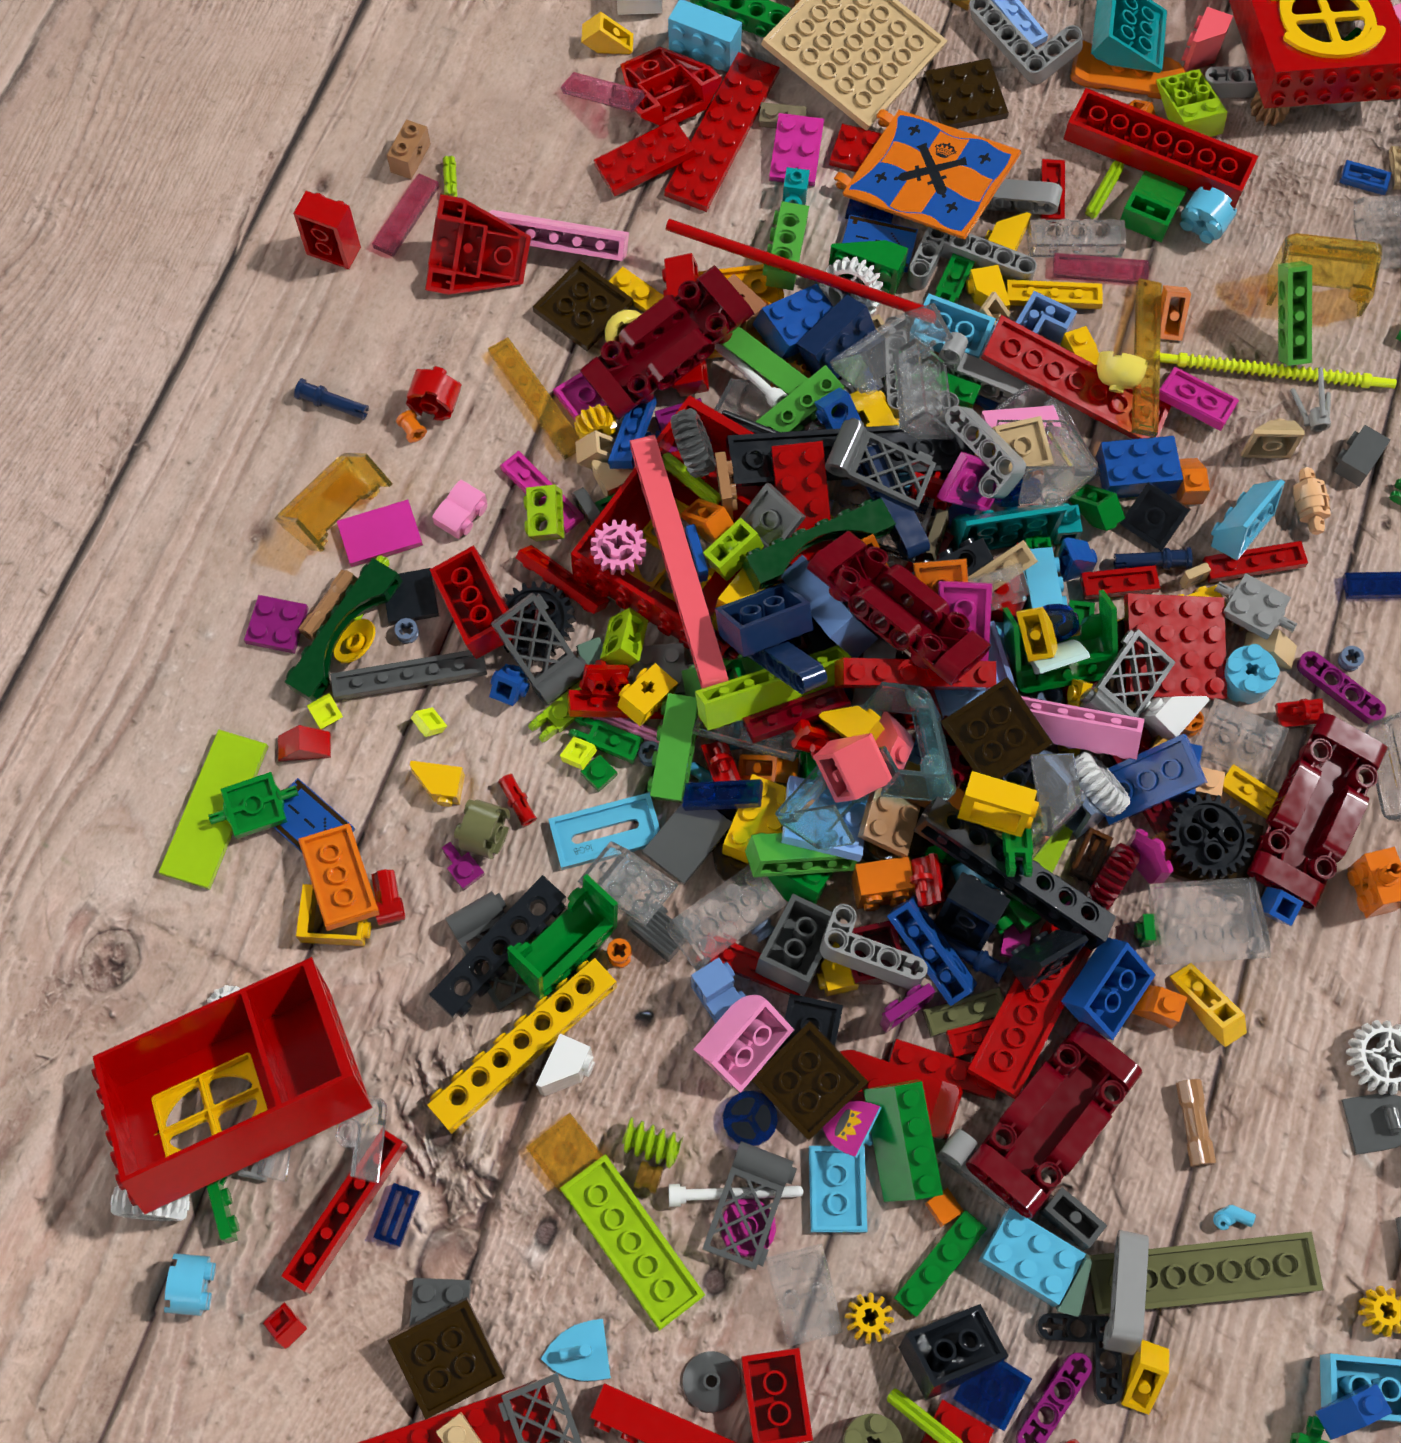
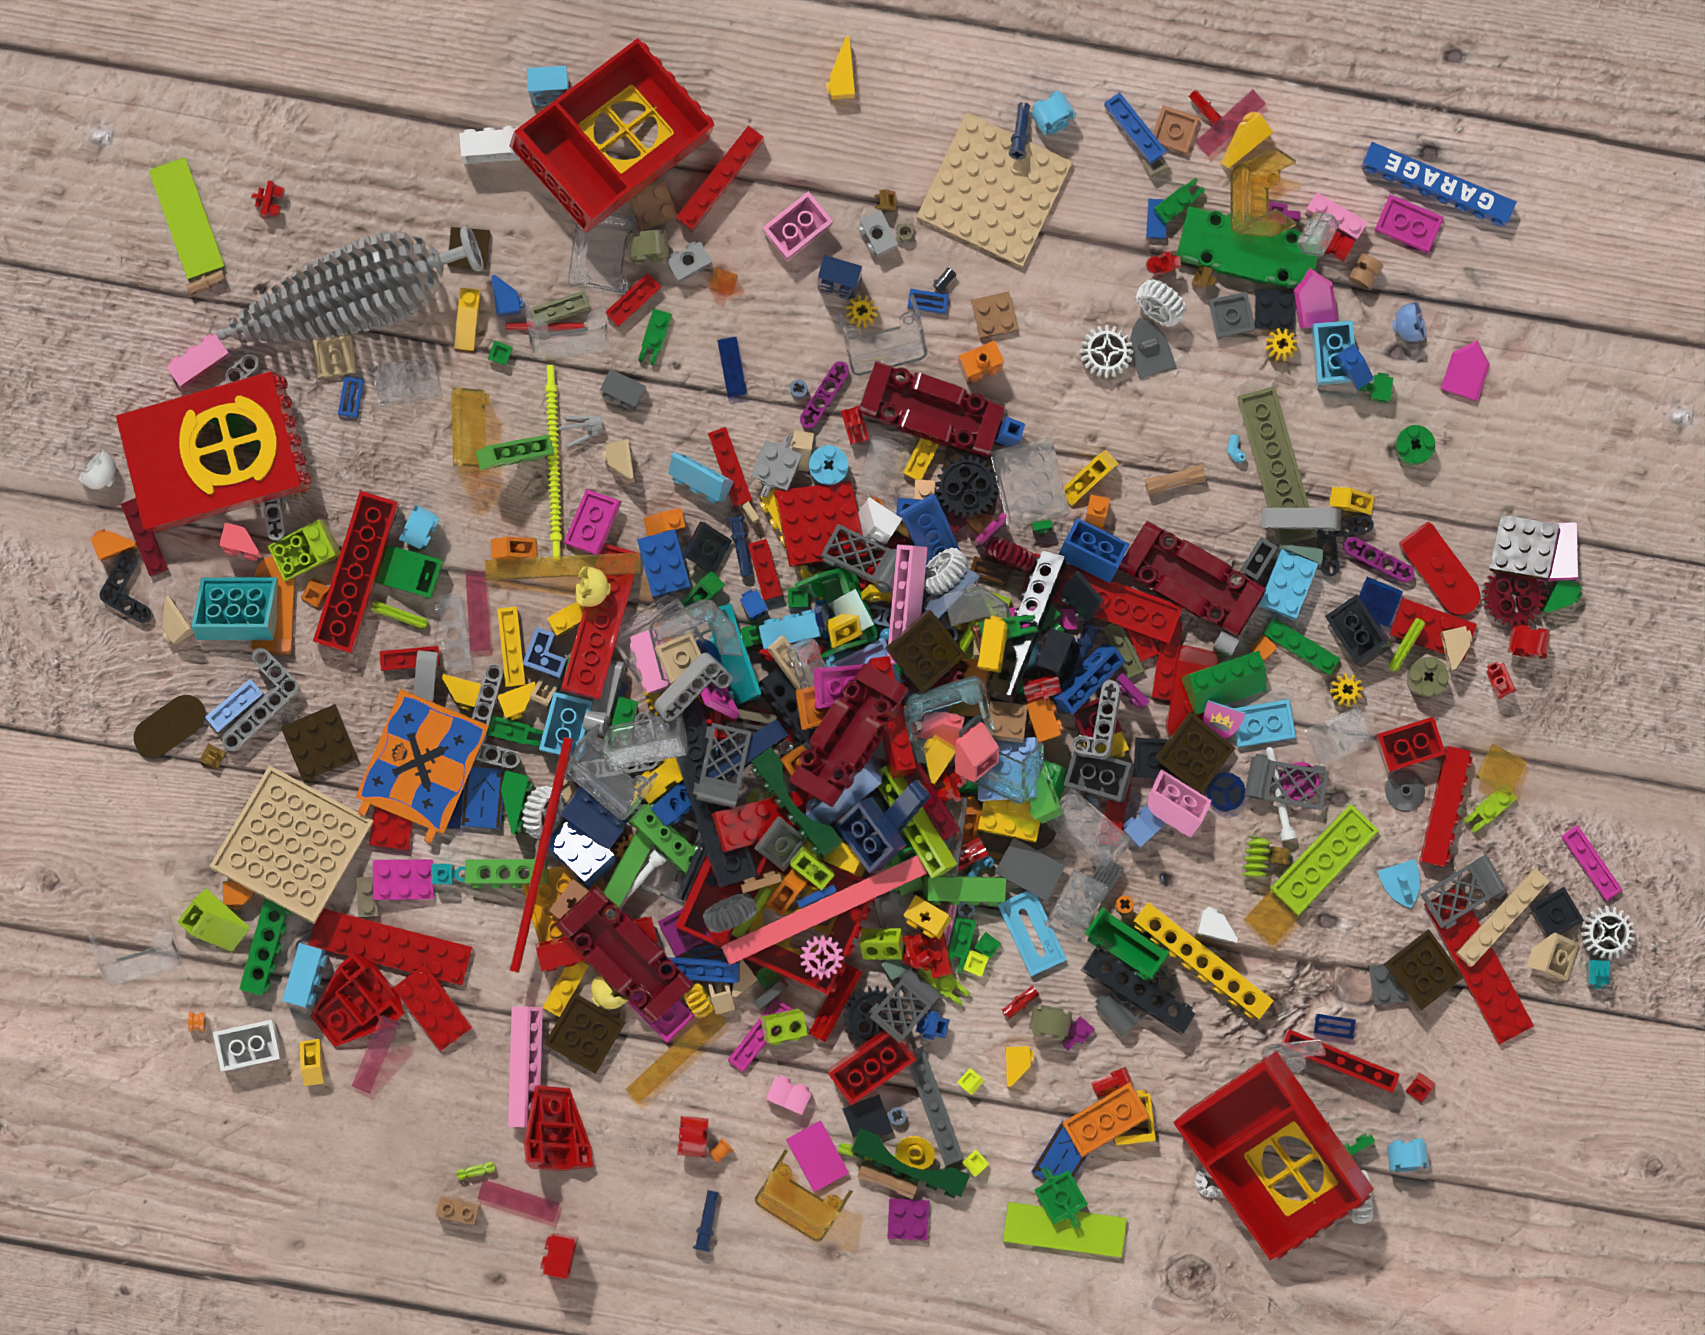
camera: 105 degrees left, 15 degrees up
red slope [278,725,331,762] -> none
clear blue tile [682,779,763,811] -> none
light nougat piece [1293,467,1331,535] -> none

